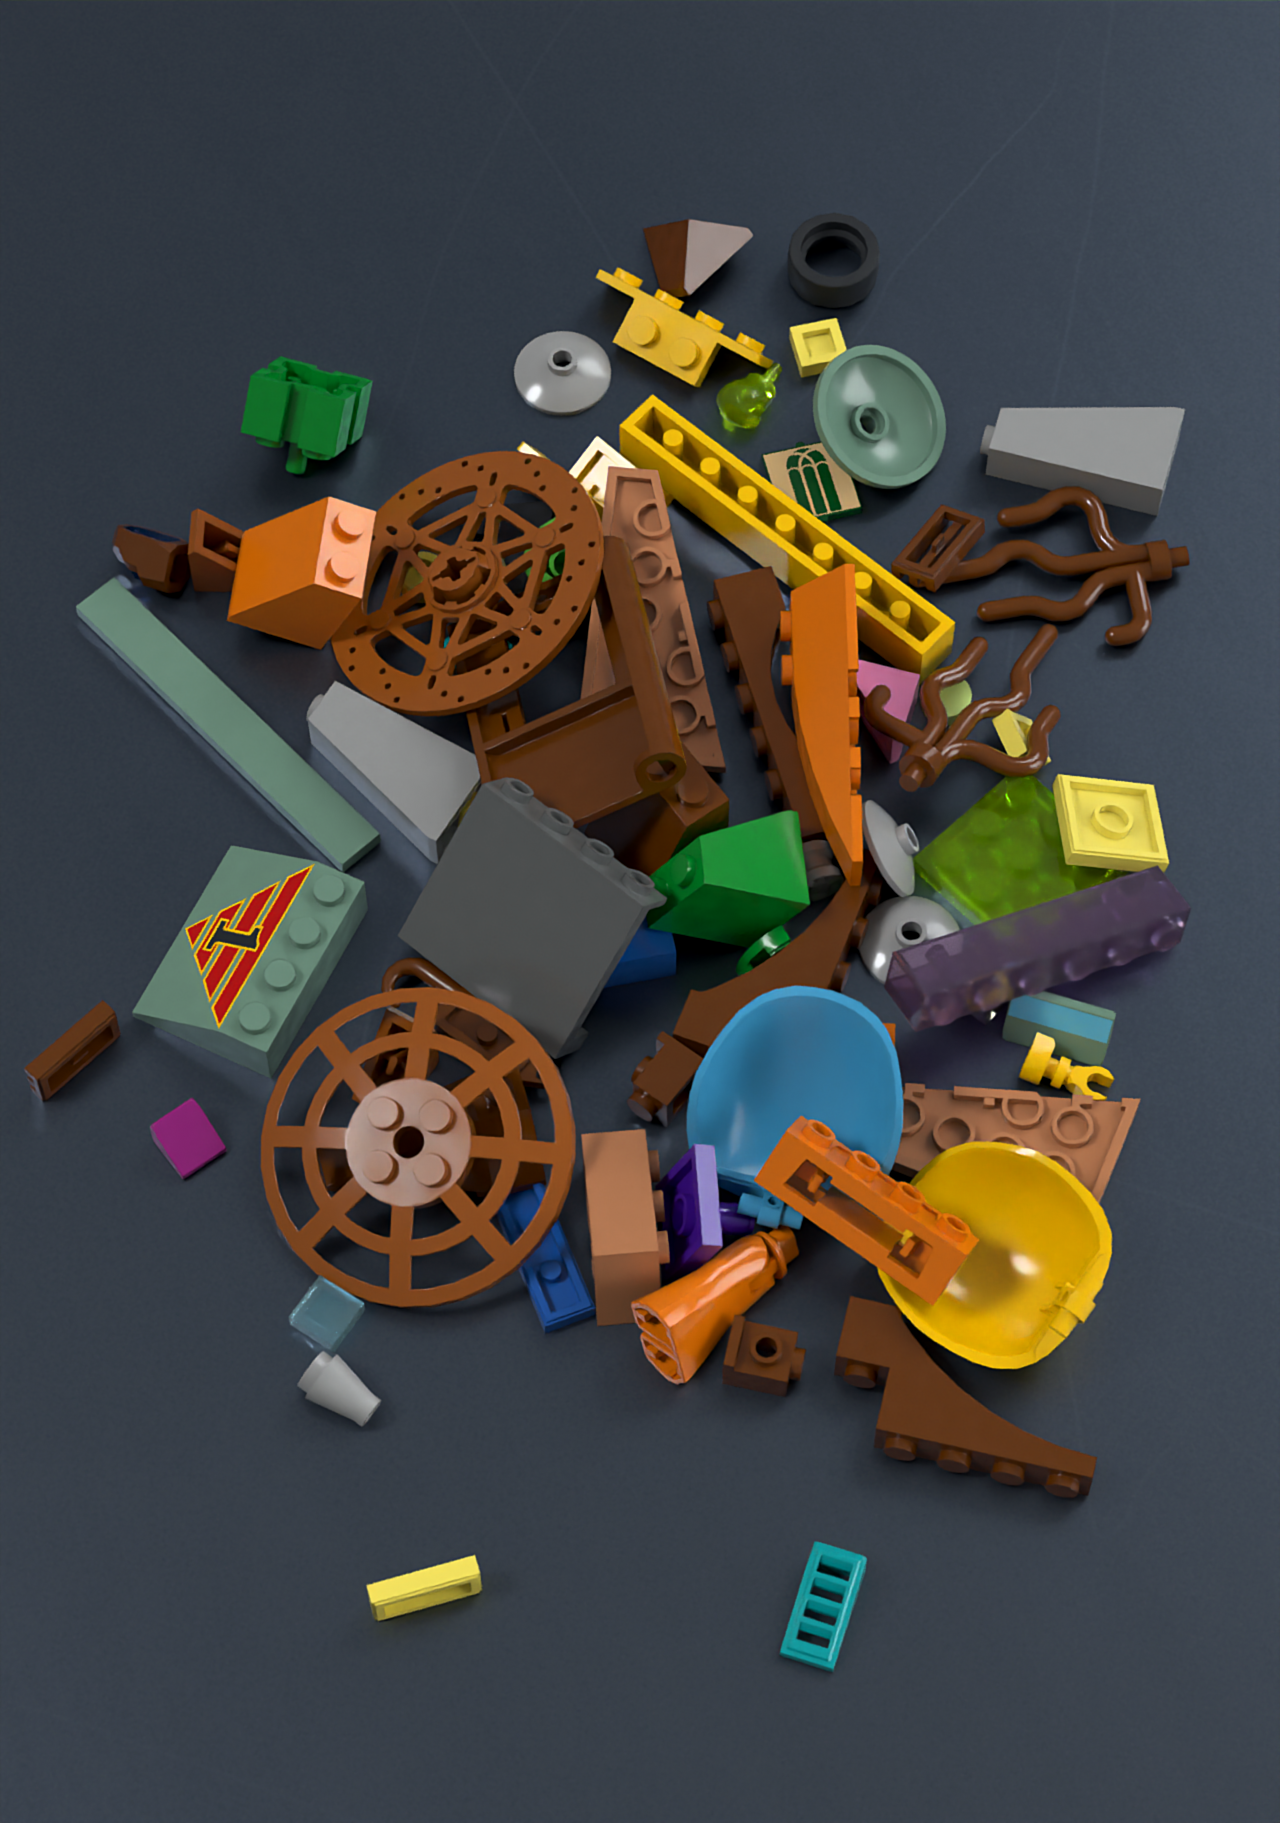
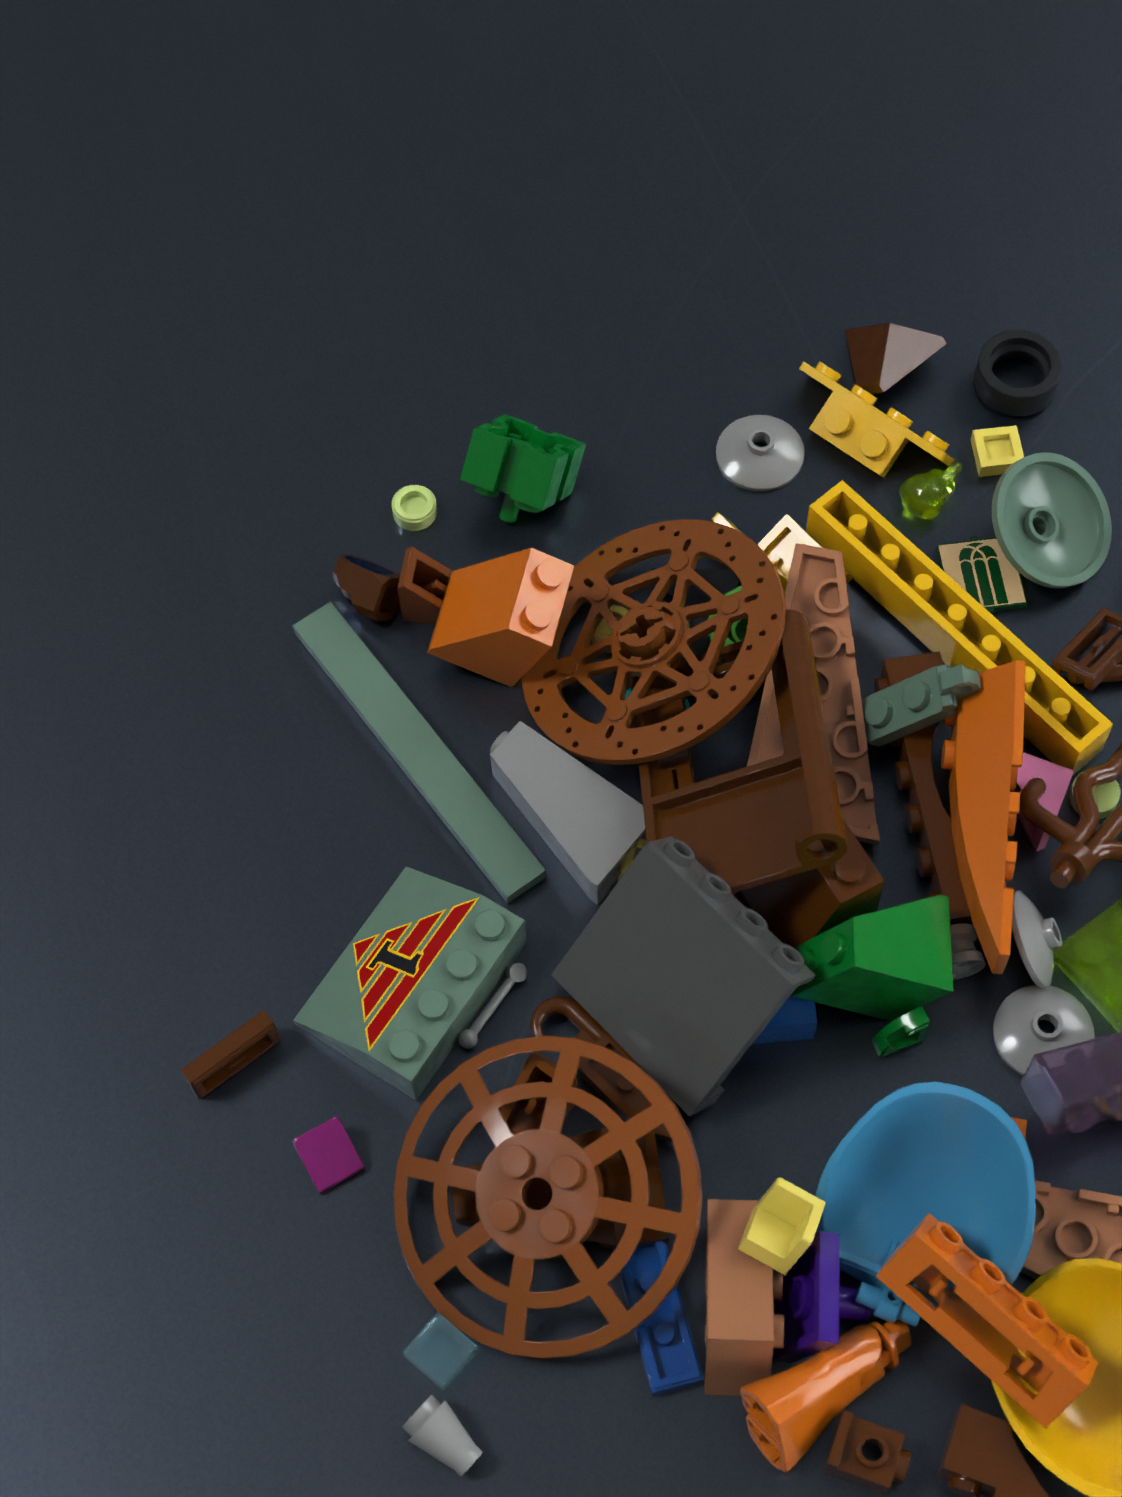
camera: 10 degrees right, 0 degrees up
reddish brown brick [627,1031,703,1127] -> none
reddish brown arch [672,849,886,1058] -> none
none -> yellowish green tile [391,485,437,531]
none -> light grey hinge [458,963,527,1049]
none -> light yellow panel [738,1178,826,1275]
none -> sand green hinge [861,664,982,747]

